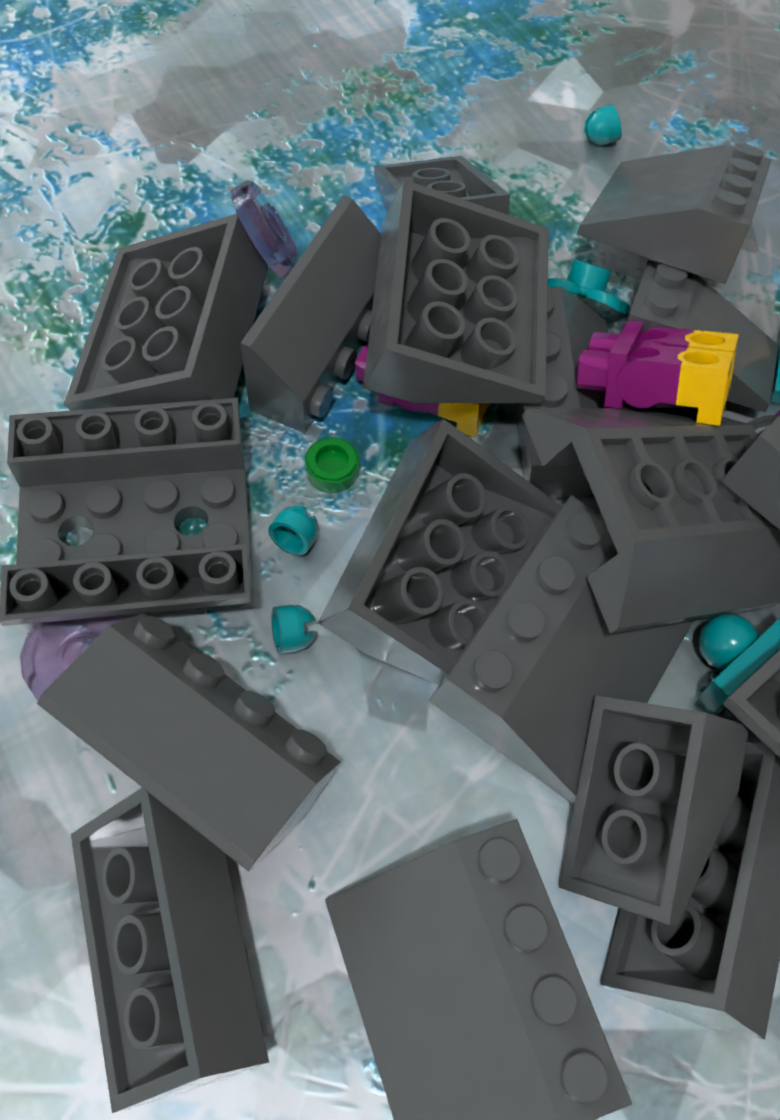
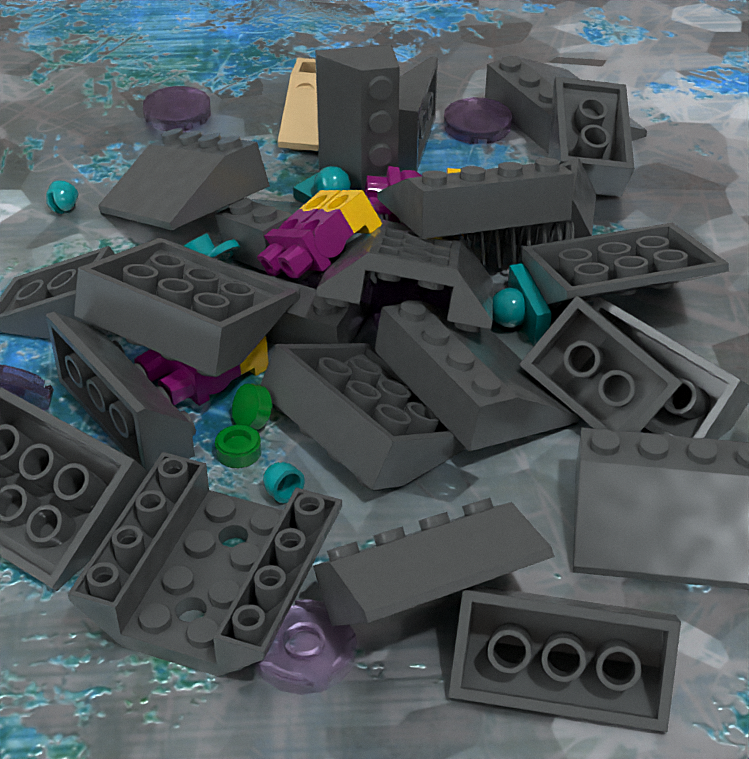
camera: 60 degrees left, 20 degrees down
teal hinge [271,605,316,654] -> none
none -> green tile [232,383,272,430]

